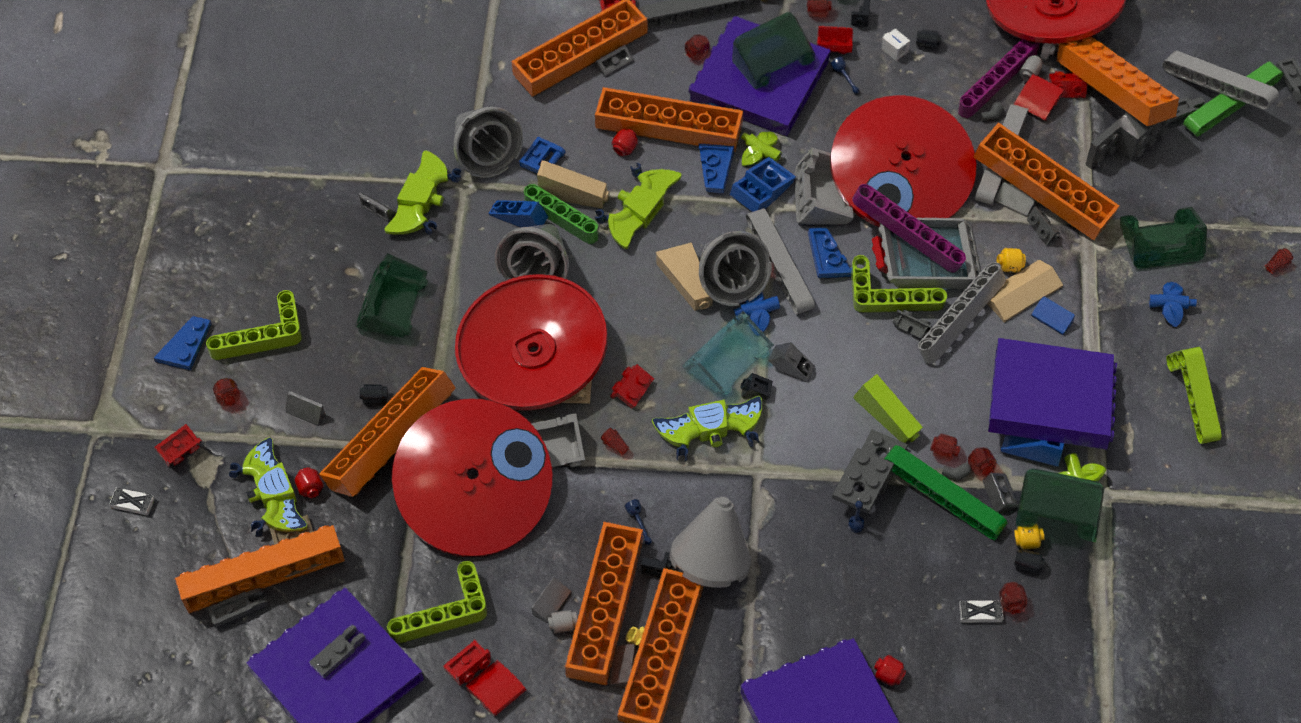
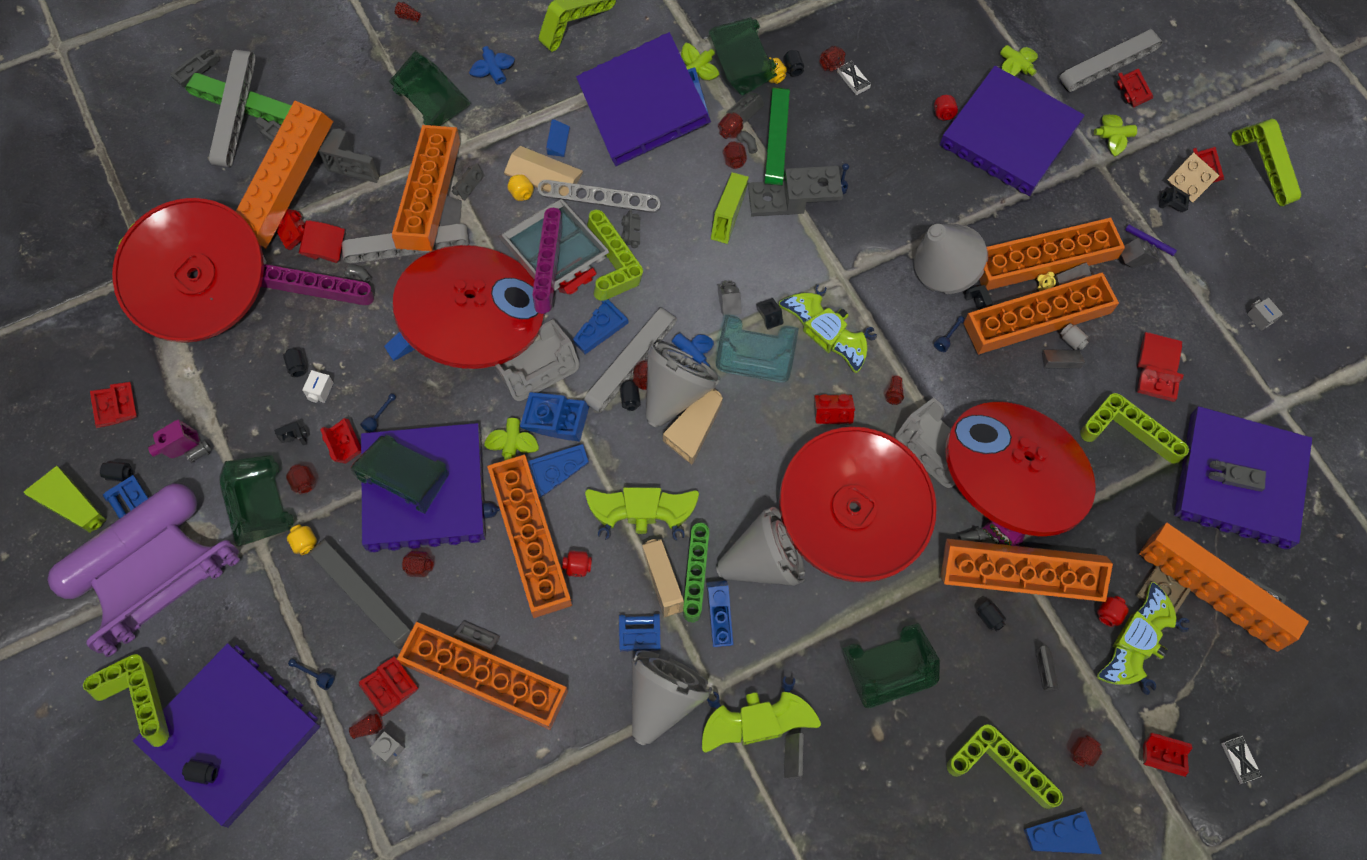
camera: 125 degrees left, 10 degrees up
light grey brick [1019,56,1043,81] -> none

